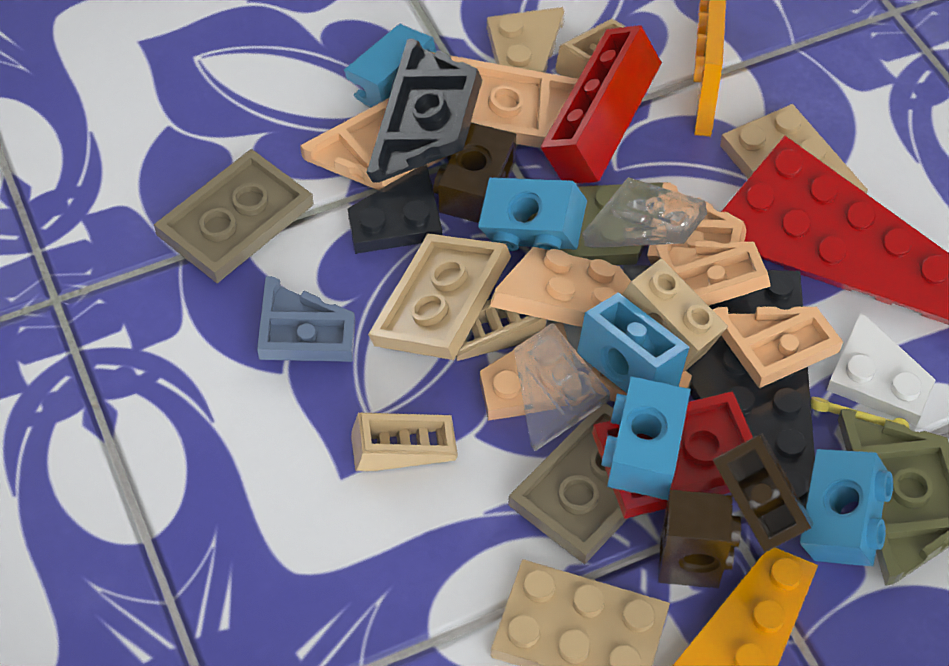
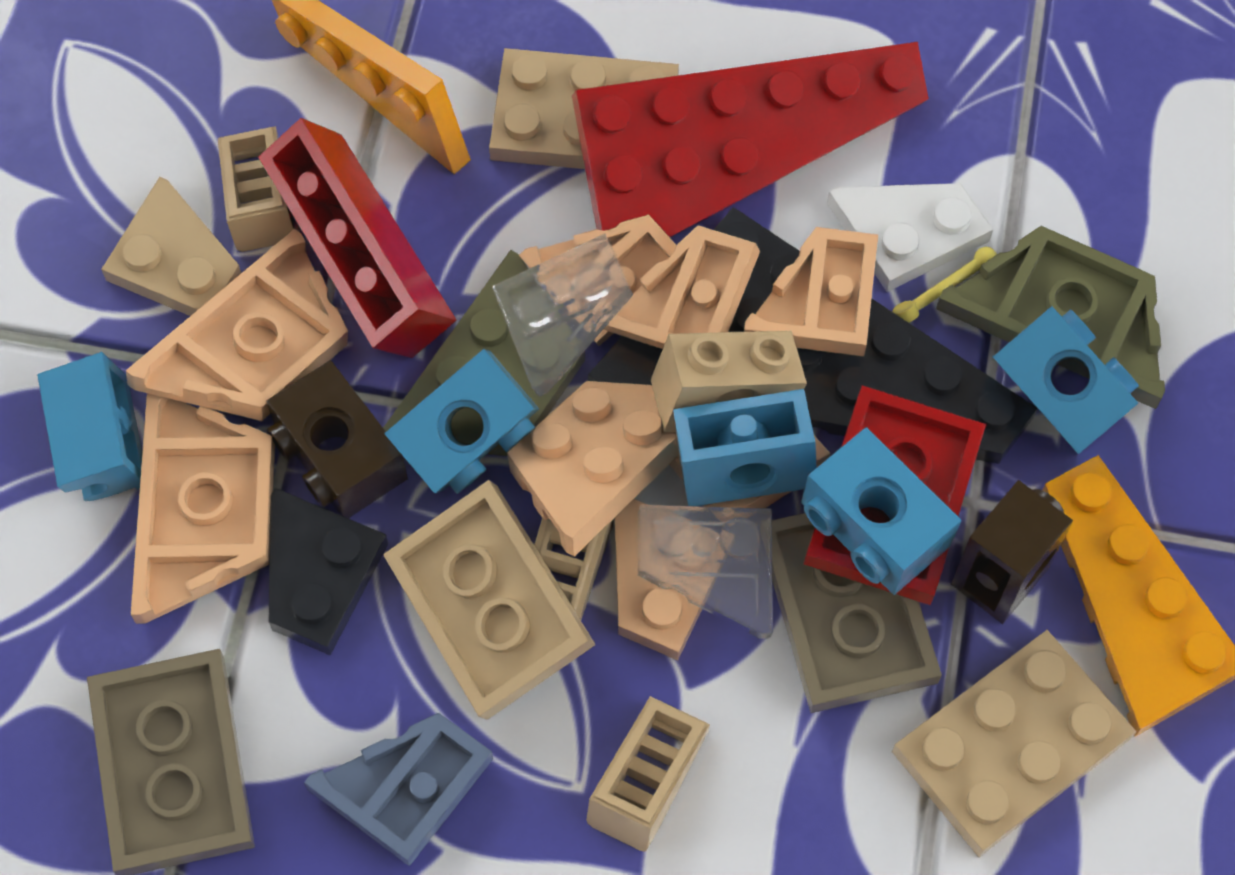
camera: 55 degrees left, 10 degrees up
black wing [366,39,483,183] -> none
dark brown brick [713,433,813,553] -> none

